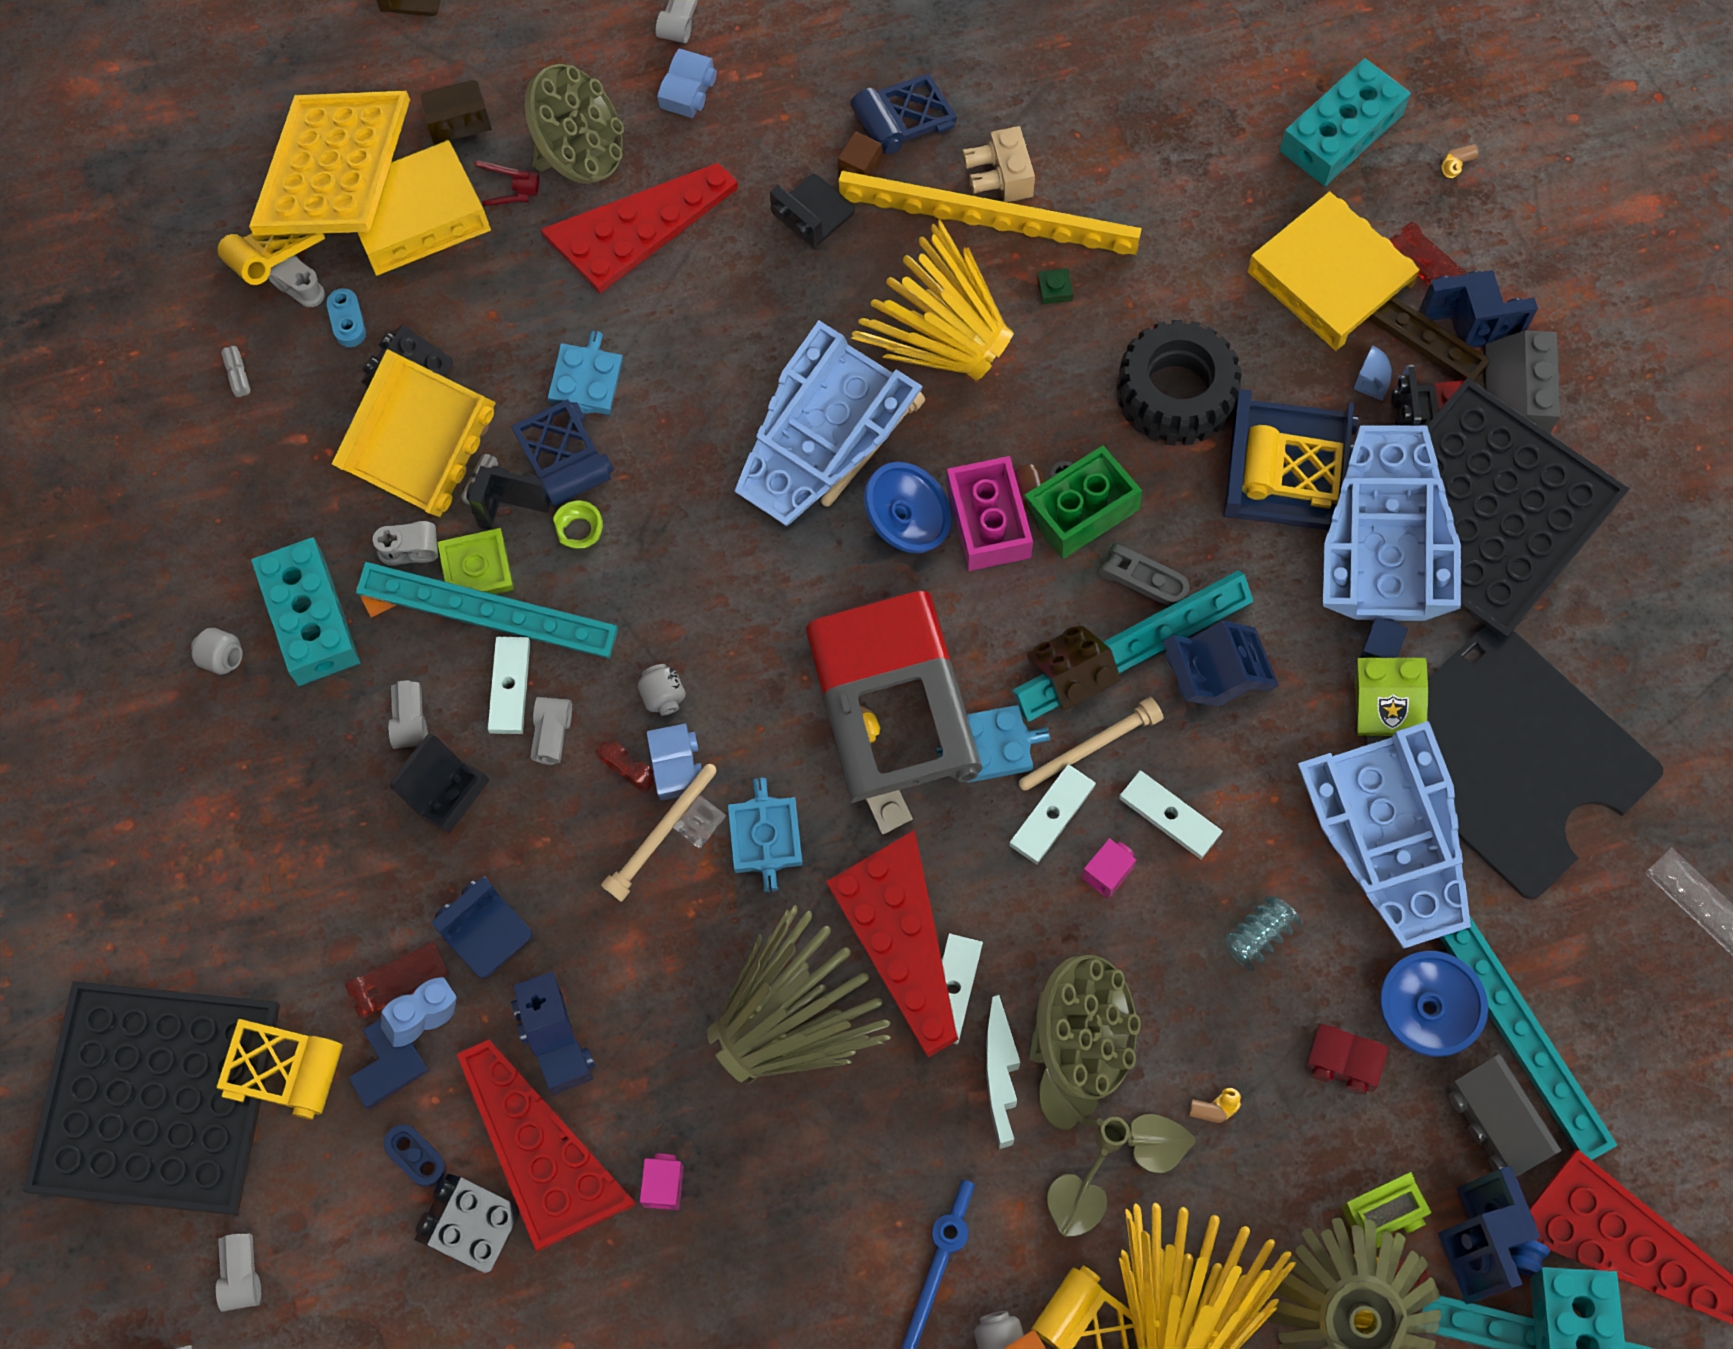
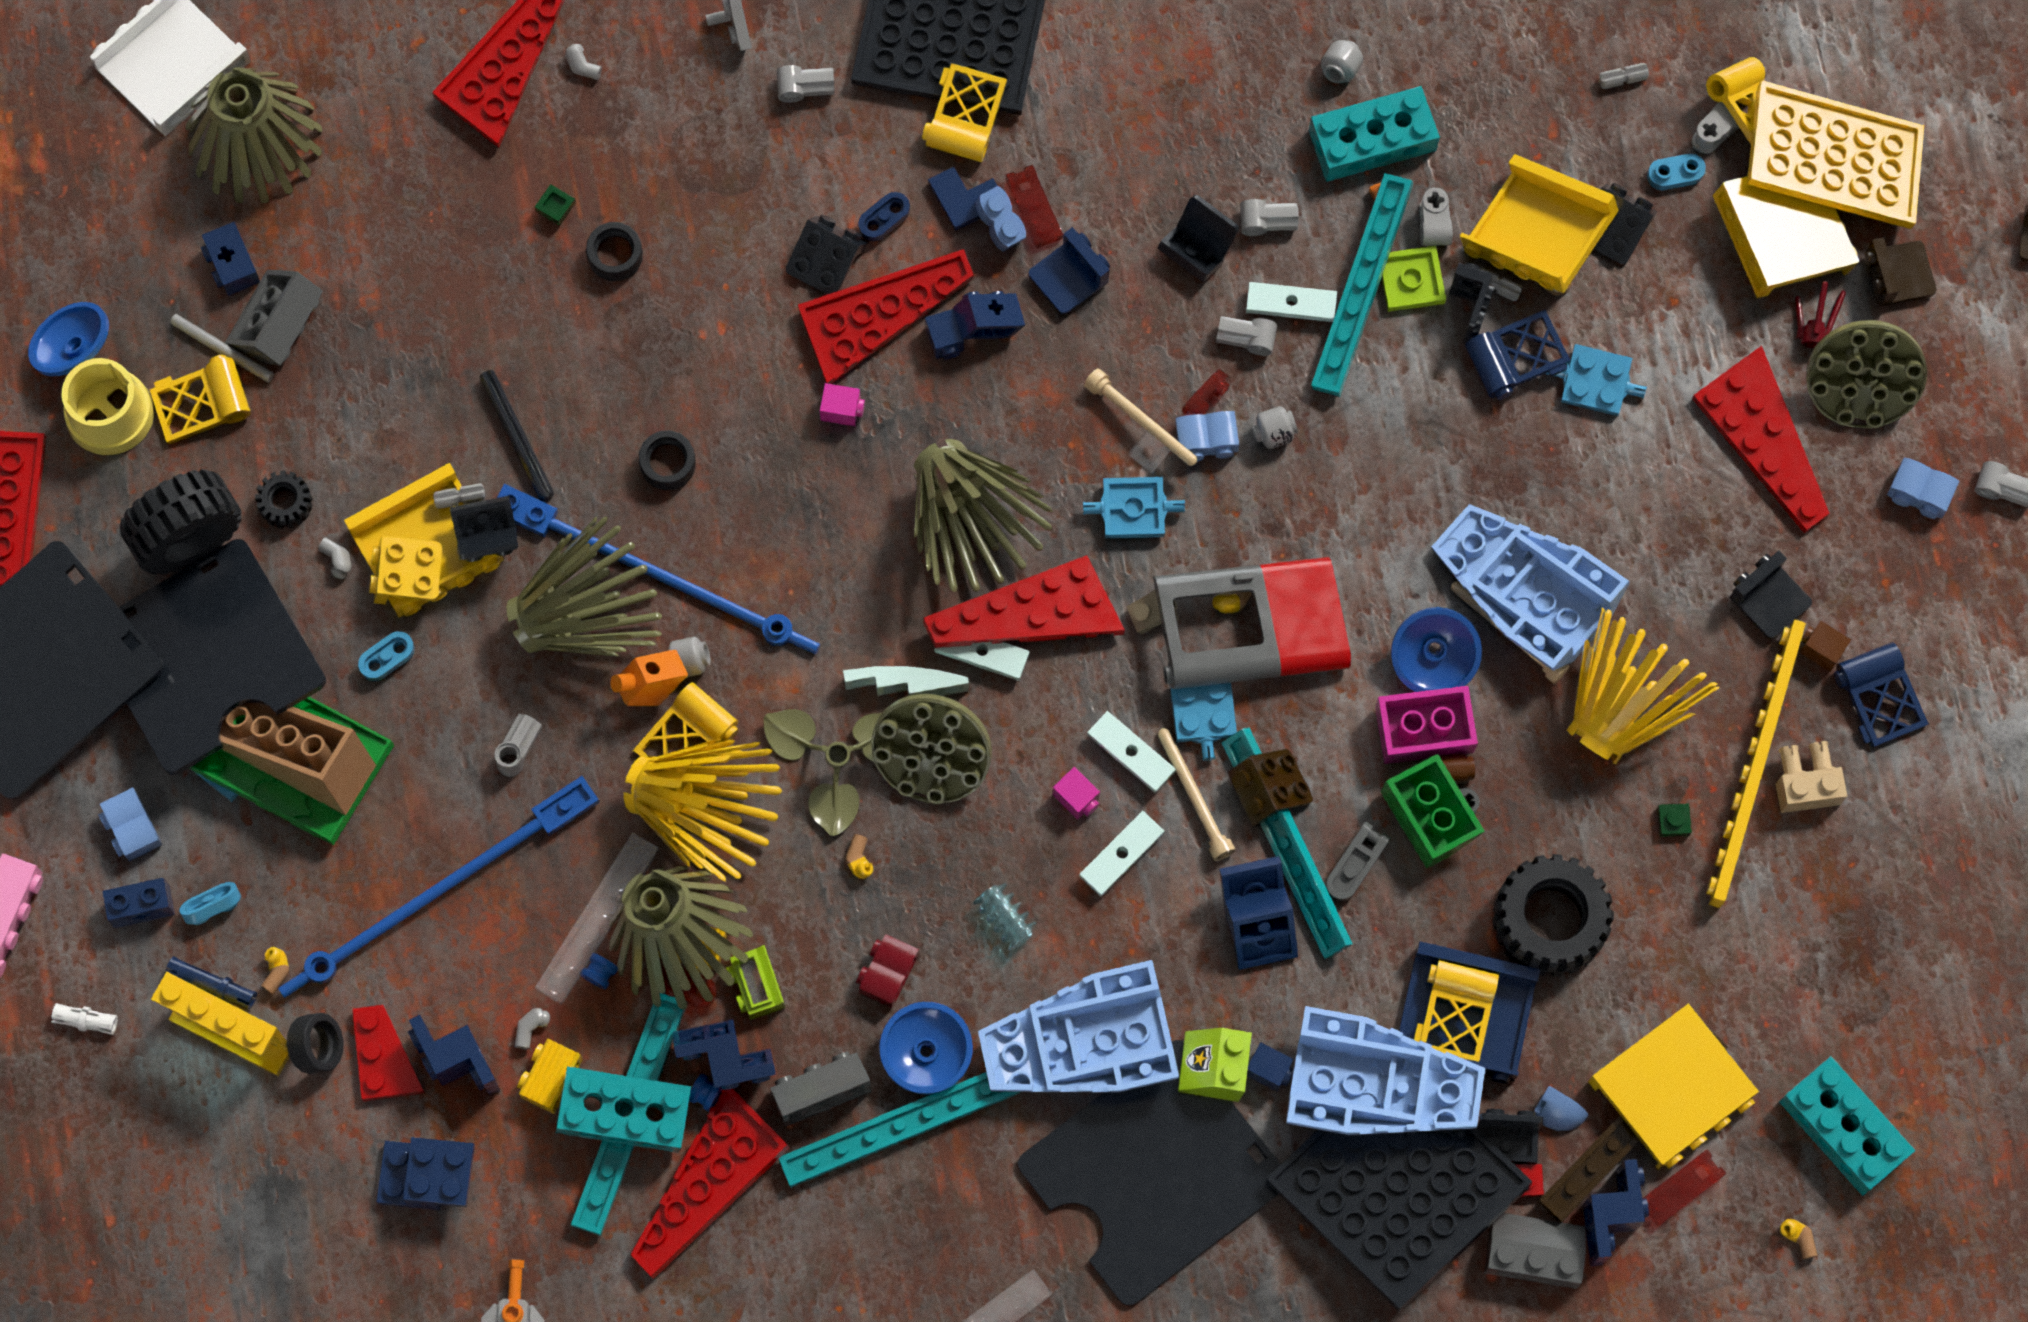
camera: 90 degrees right, 5 degrees up
lime piece [553,500,603,549] -> none

